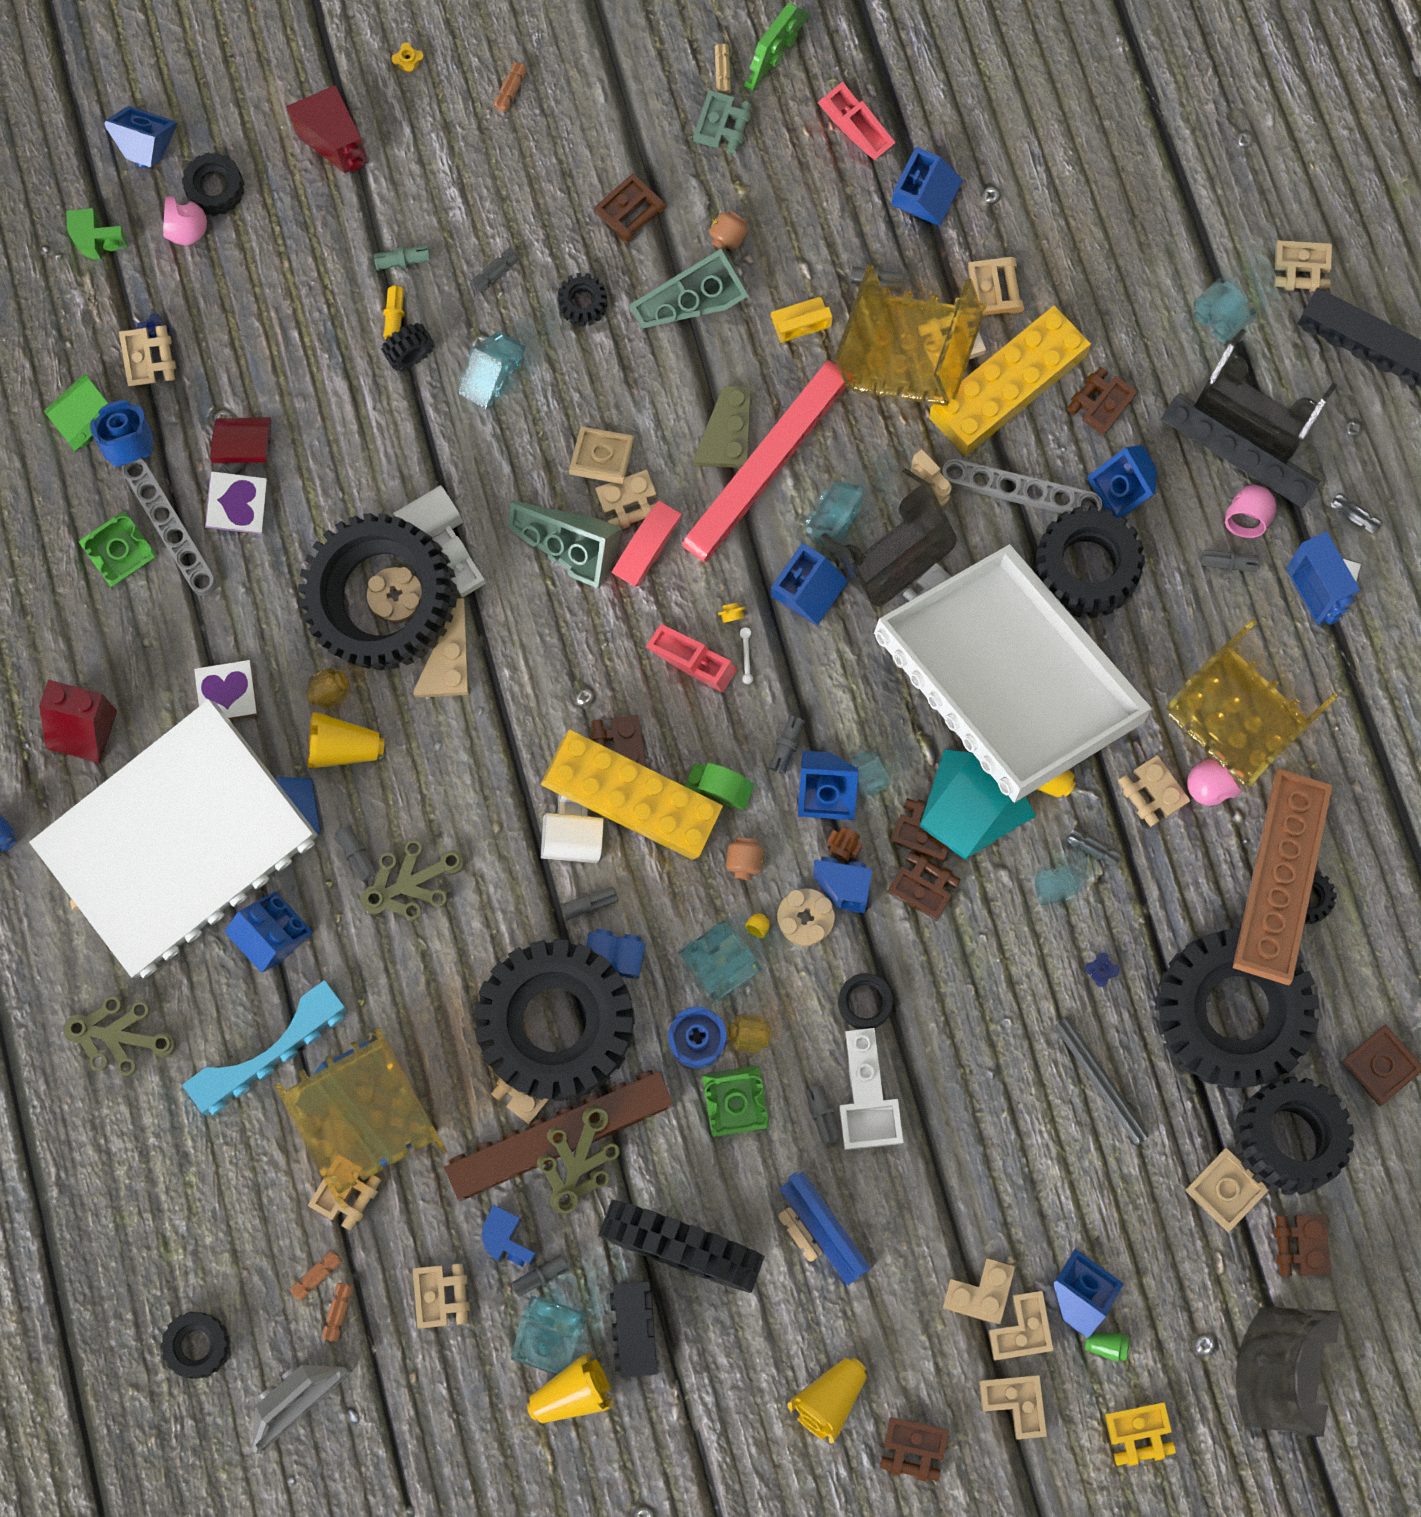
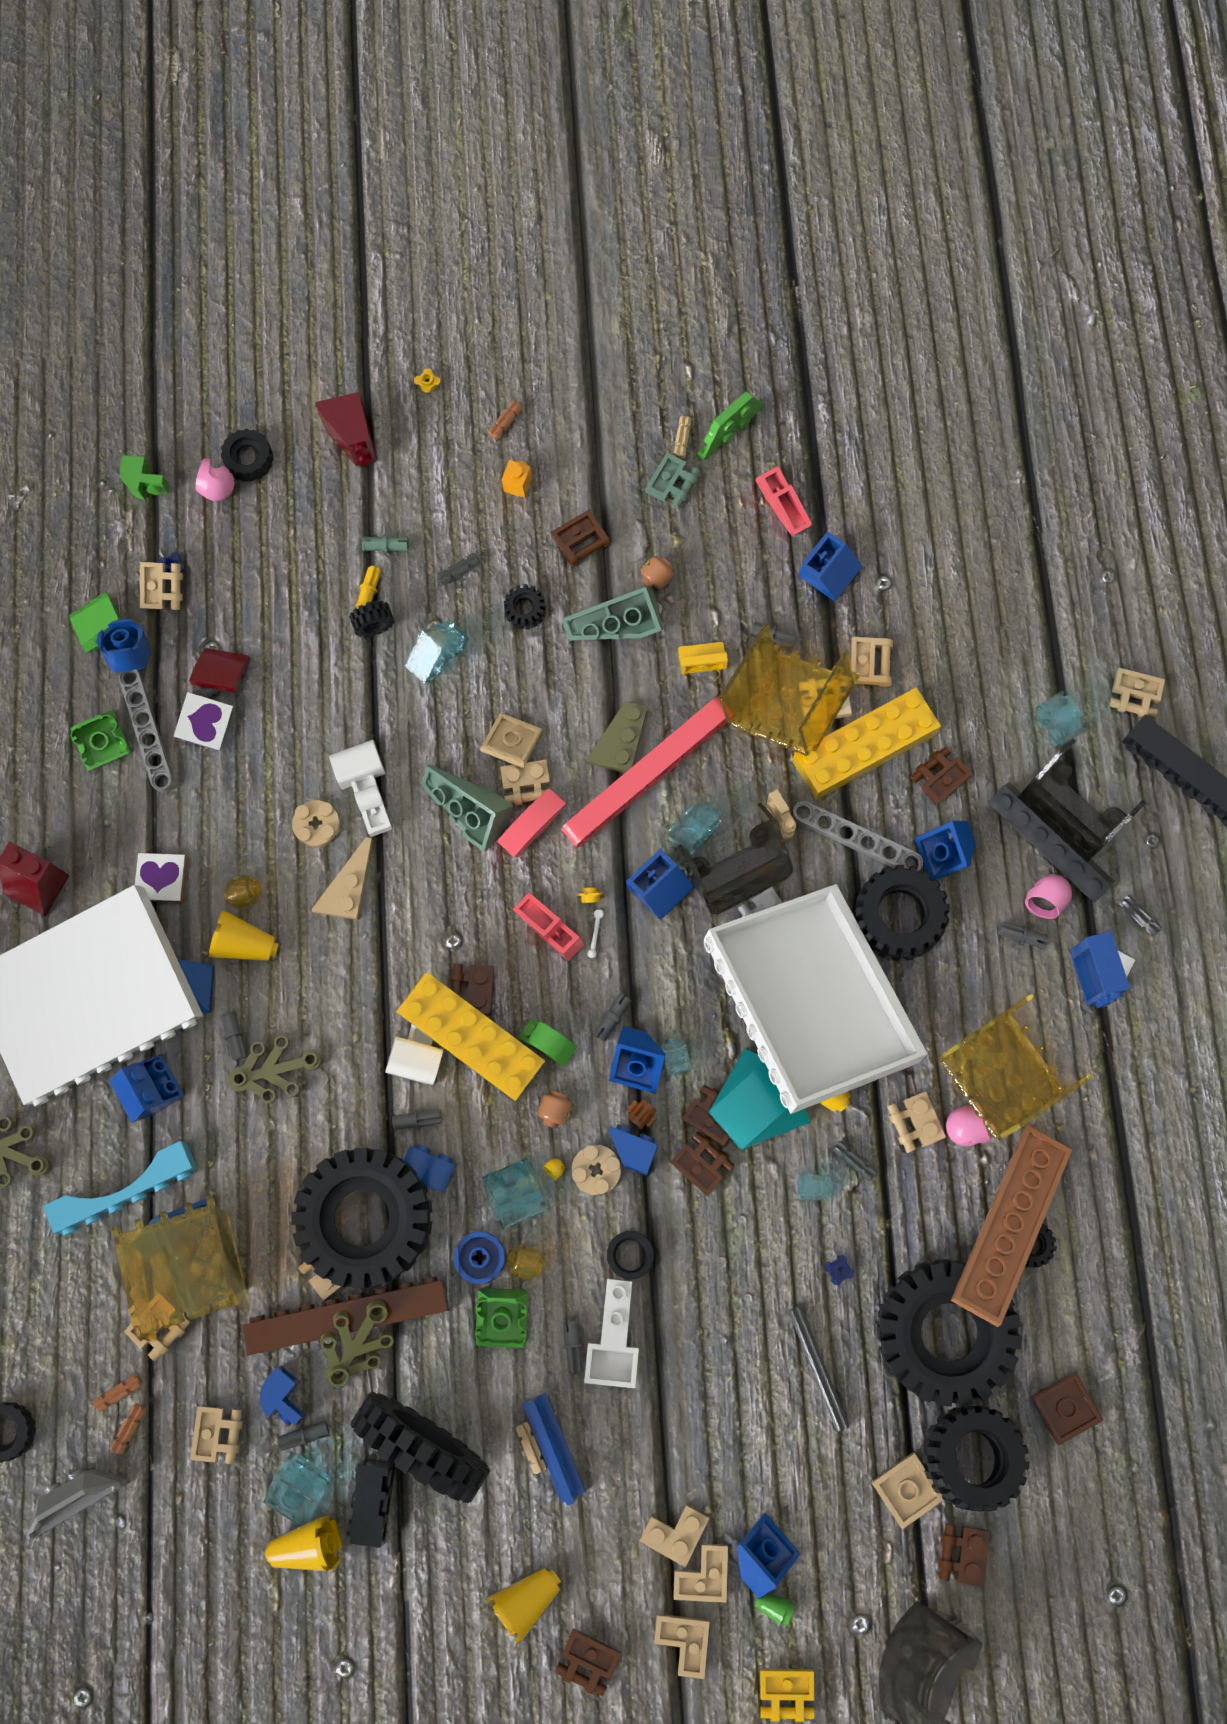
camera: 15 degrees right, 0 degrees up
blue slope [105,105,177,167] -> none
black tyre [298,513,457,670] -> none
none -> light orange brick [502,460,532,498]

